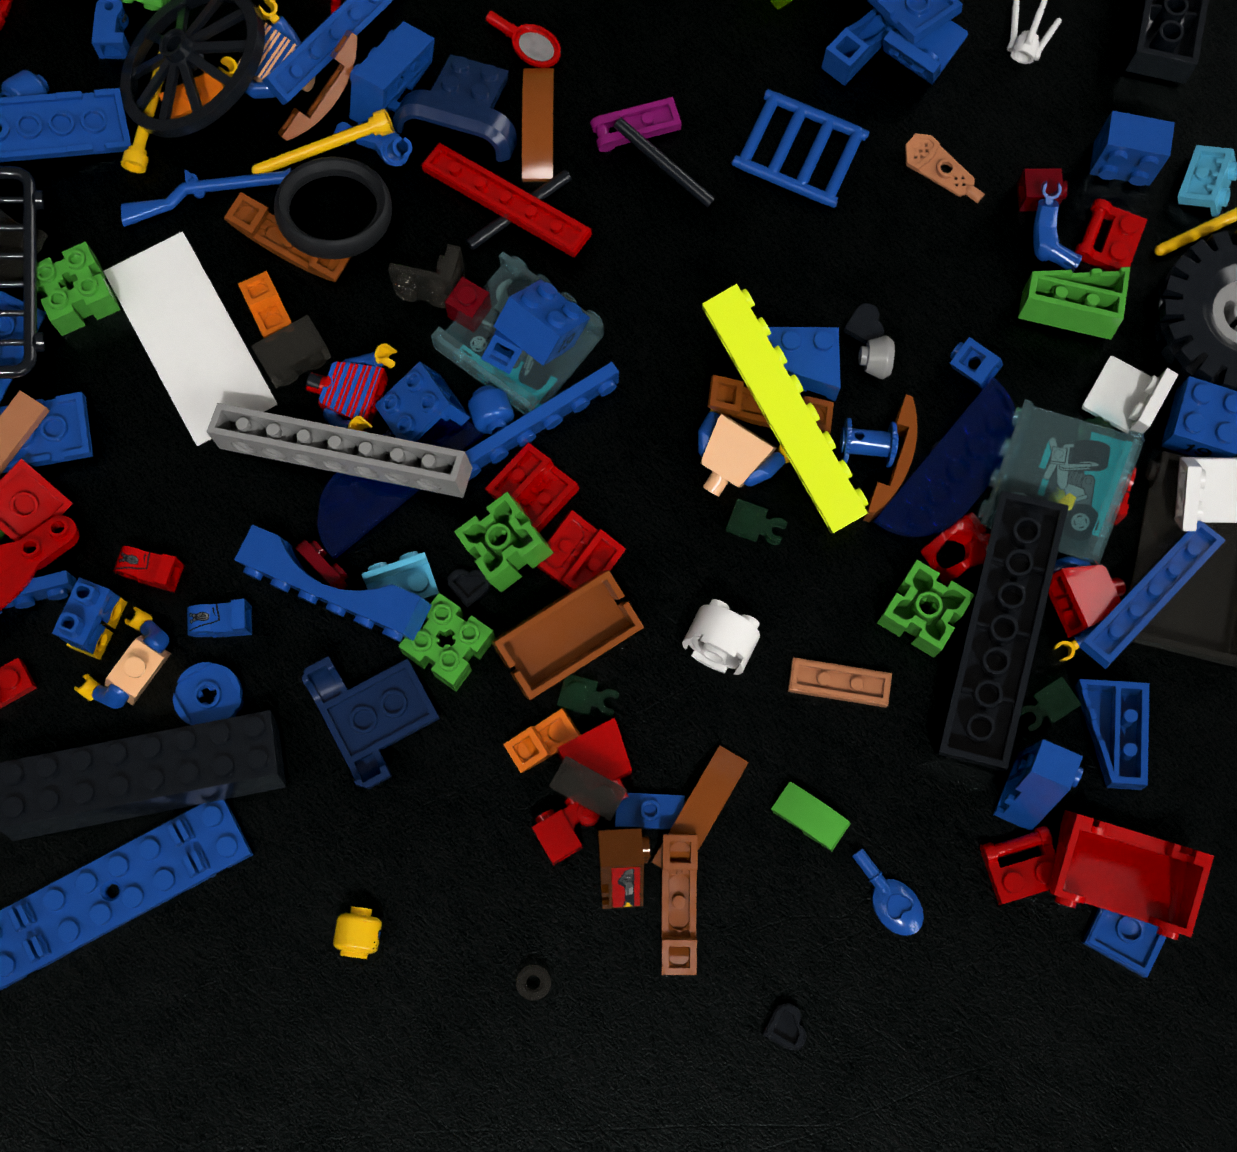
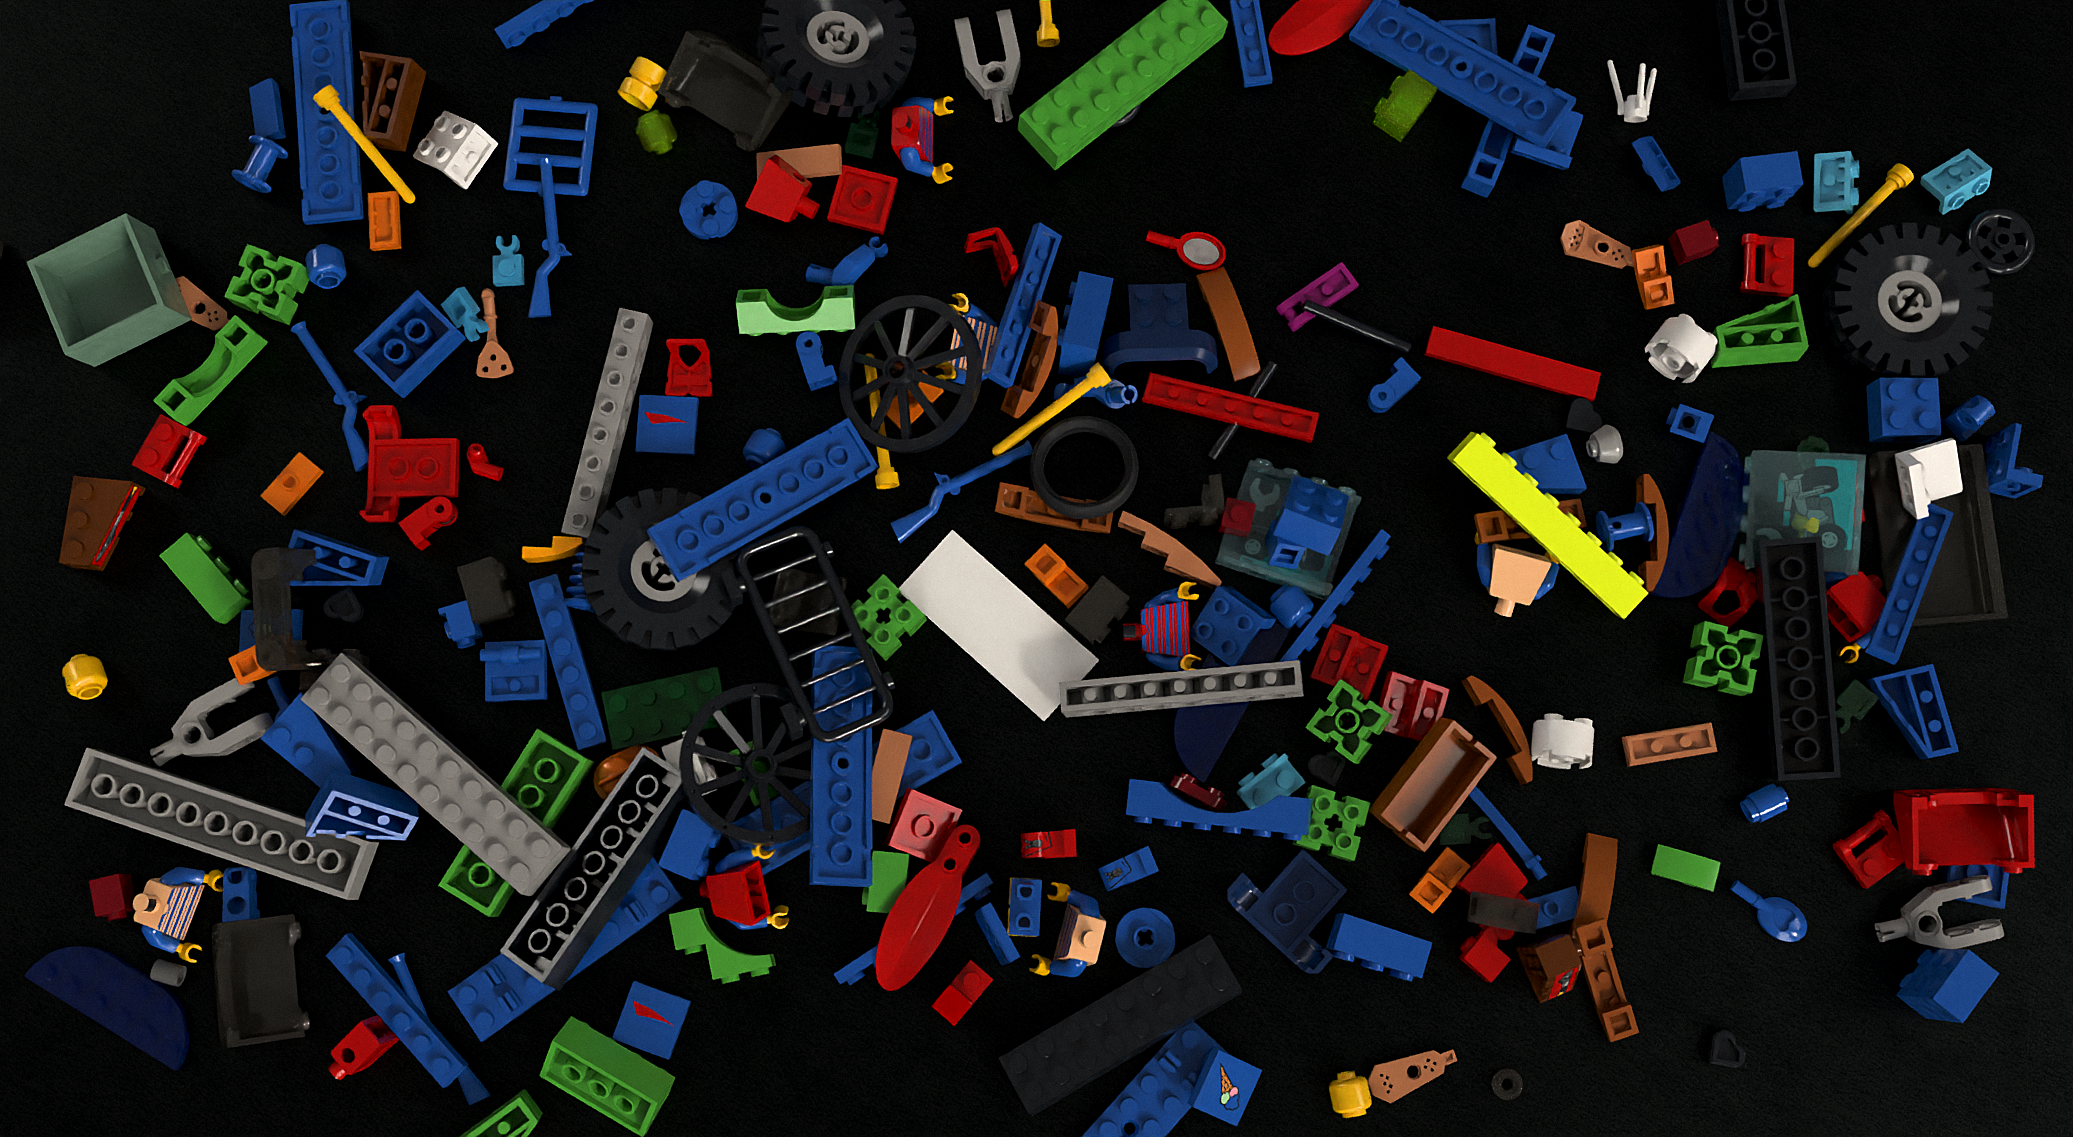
camera: 15 degrees left, 5 degrees up
clear green plate [726,499,788,545] -> none
blue bar [731,89,870,208] -> none
blue wedge [993,739,1083,831] -> none
blue arm [1033,180,1082,272] -> none
white bracket [1082,356,1179,439] -> none
none -> blue tile [974,902,1020,966]
none -> nougat slope [1118,511,1222,590]
none -> blue tile [1187,1047,1262,1126]
none -> blue brick [1326,913,1432,982]
none -> blue leg [1367,357,1421,413]
none -> nougat piece [1367,1049,1458,1103]
none -> red tile [1424,326,1601,402]
none -> dark orange slope [1461,675,1533,785]
none -> blue sword [1468,786,1547,881]
none -> orange slope [1631,244,1674,310]
none -> blue plate [1632,136,1681,192]
none -> white brick [1645,314,1718,383]
none -> blue brick [1740,783,1789,823]
none -> light grey piece [1875,875,2004,949]
none -> blue brick [1896,948,1999,1023]

